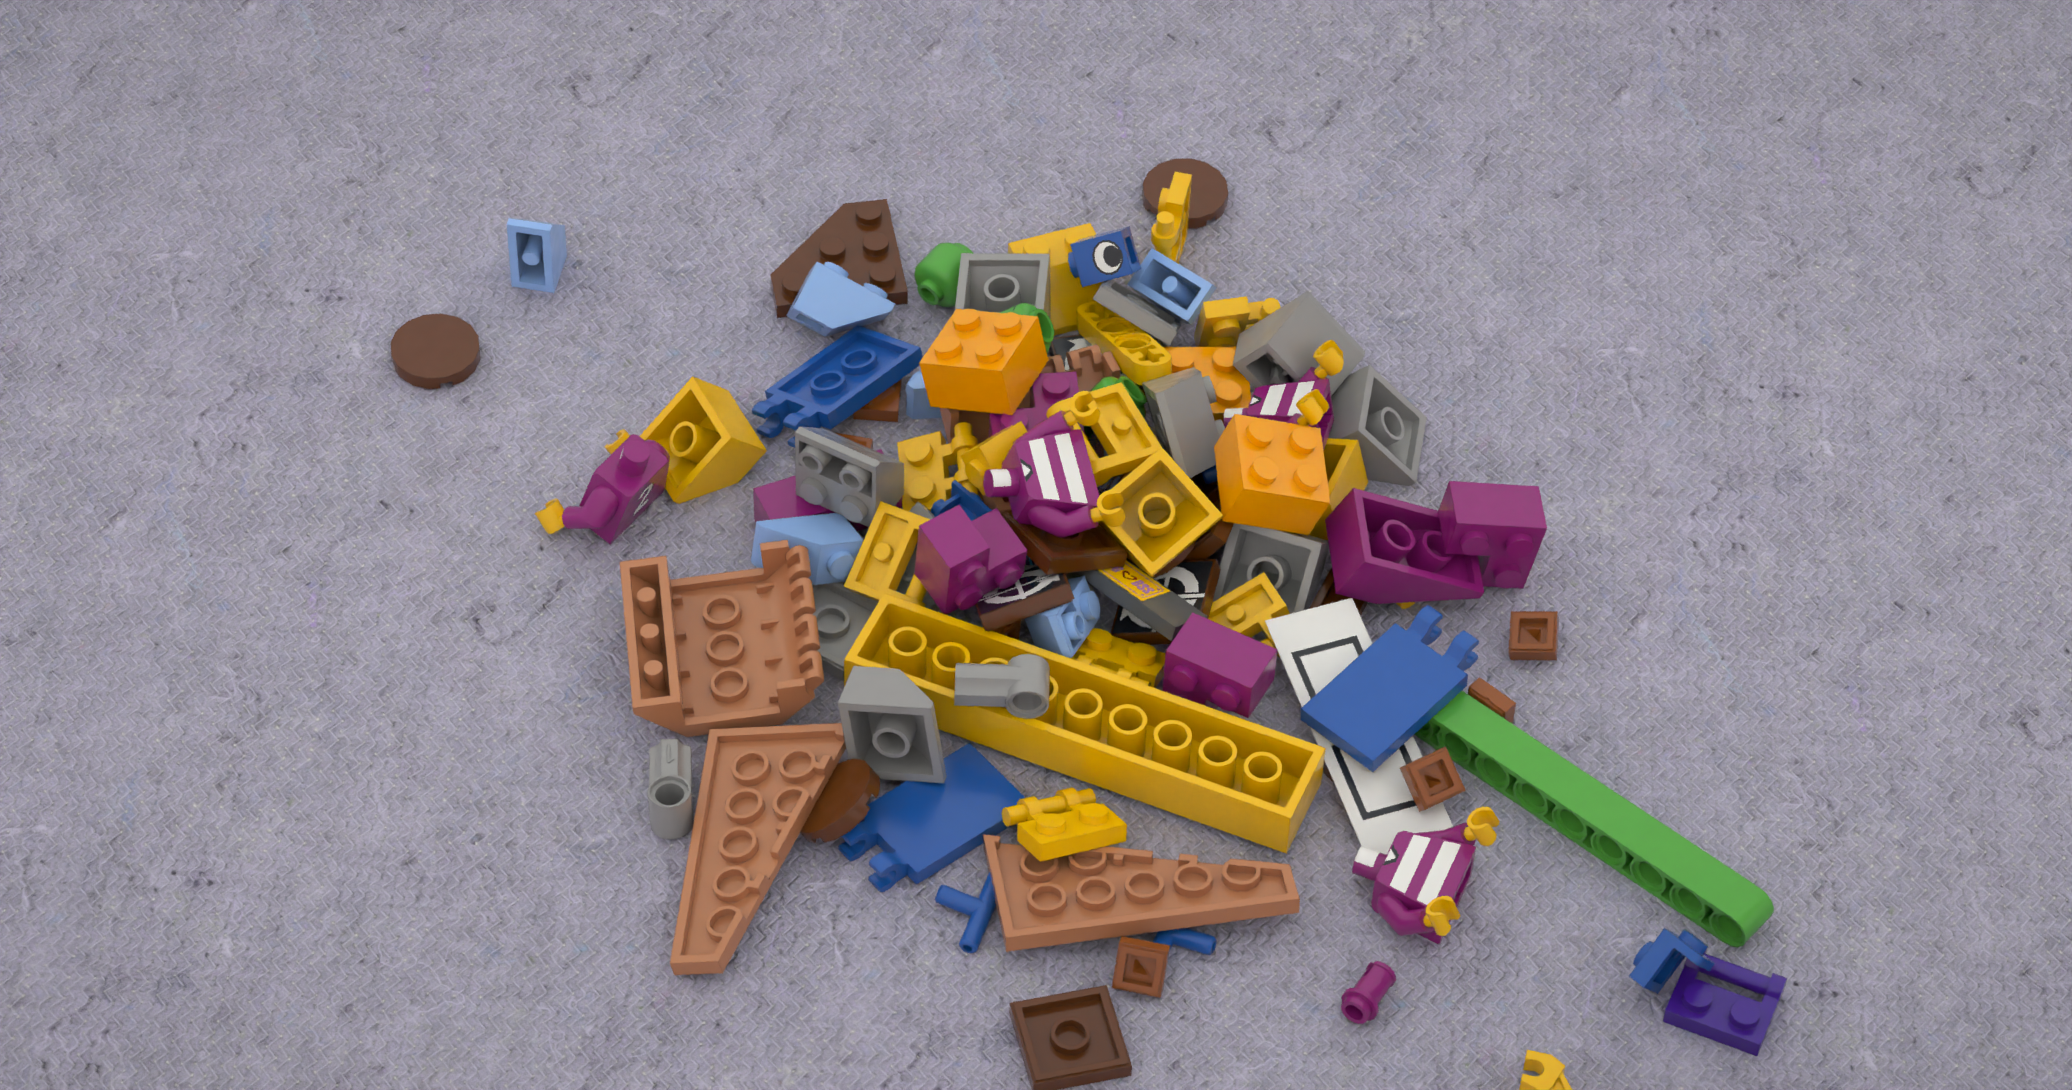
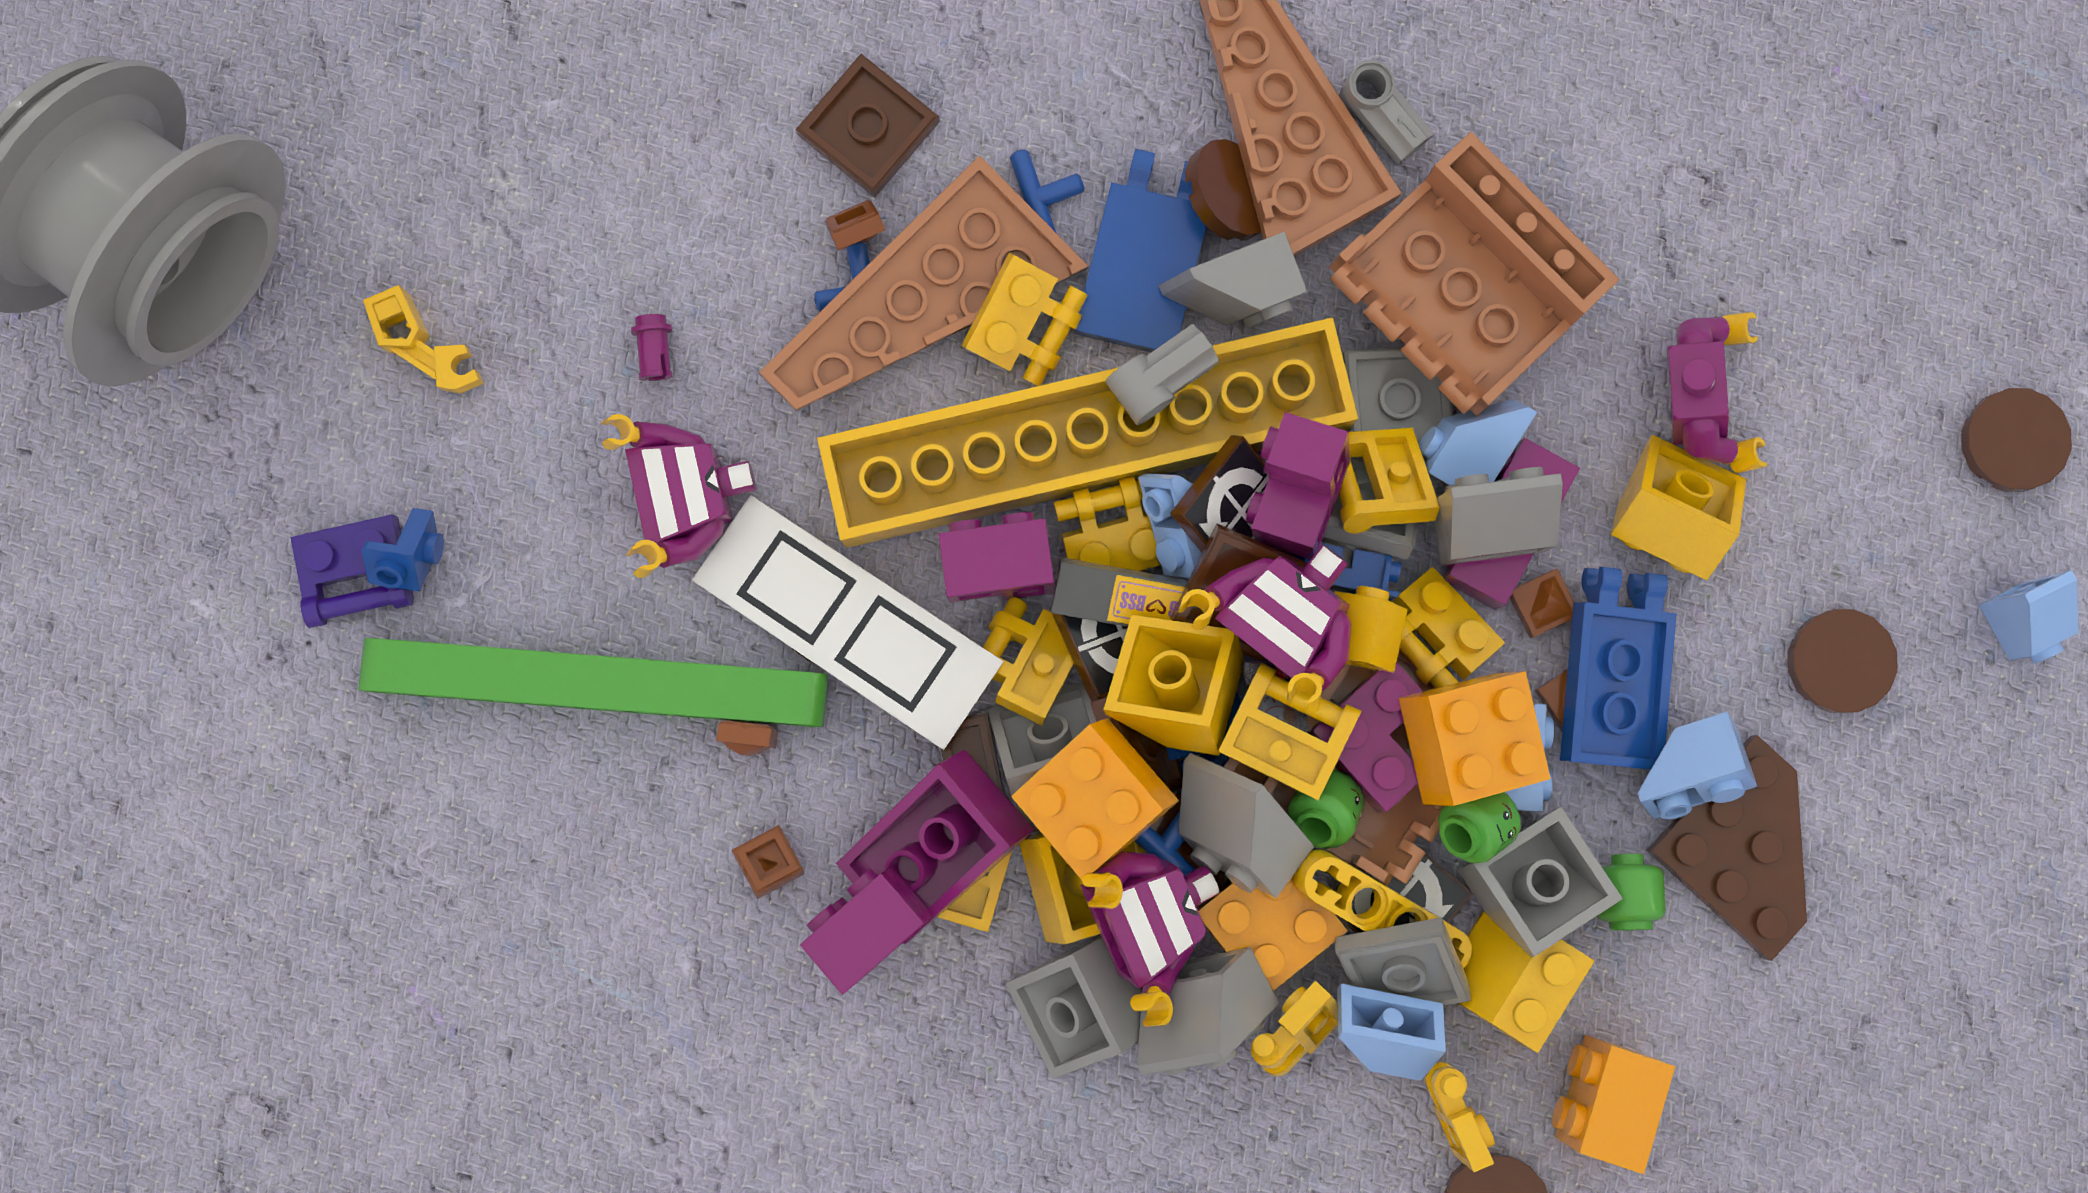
camera: 150 degrees right, 35 degrees up
blue brick [1068,226,1141,287] -> none
blue tile [1301,605,1479,772] -> none
dark orange tile [1399,747,1466,812] -> none
none -> light orange brick [1552,1035,1676,1174]
none -> reddish brown tile [1787,609,1898,713]

